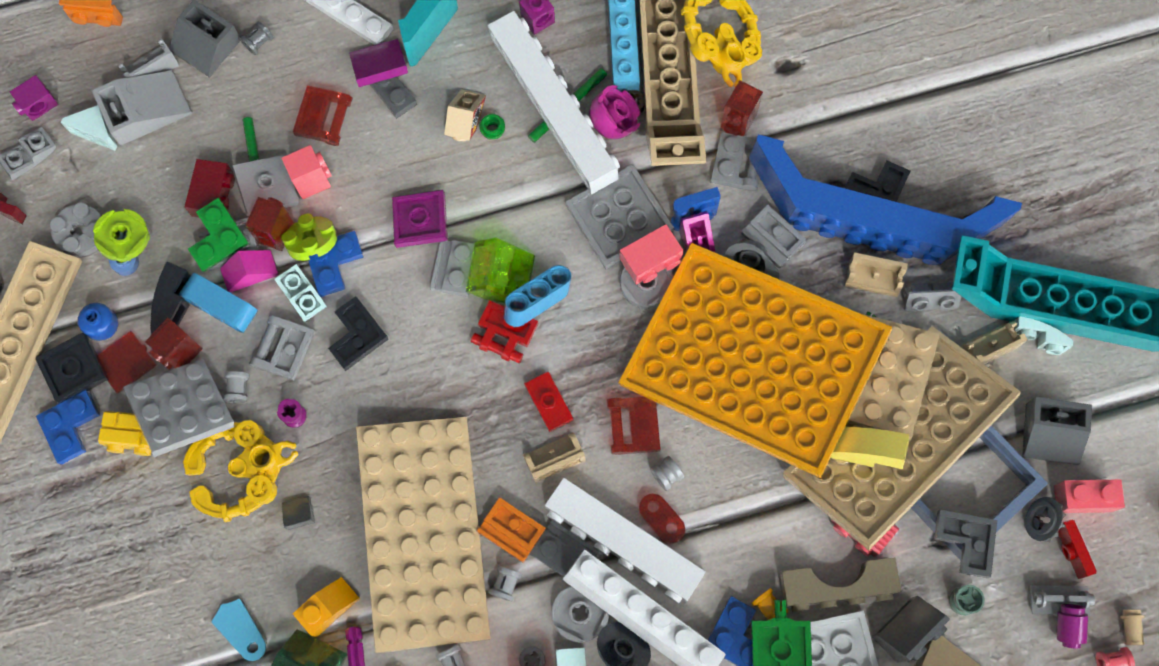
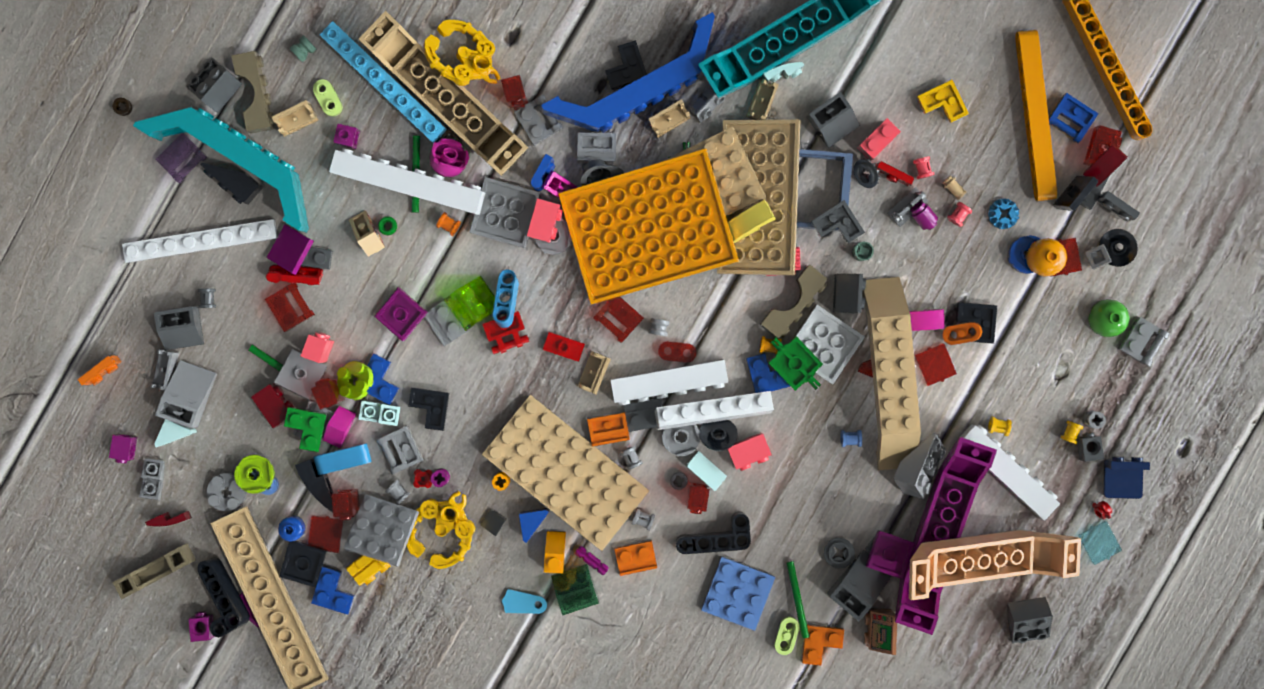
camera: 50 degrees left, 15 degrees up
none -> red hinge [266,265,323,285]
none -> red plate [413,469,433,488]
none -> orange bush [436,212,461,237]
none -> light orange bush [492,472,510,491]
none -> blue slope [519,508,550,543]
none -> coral bush [913,156,935,180]

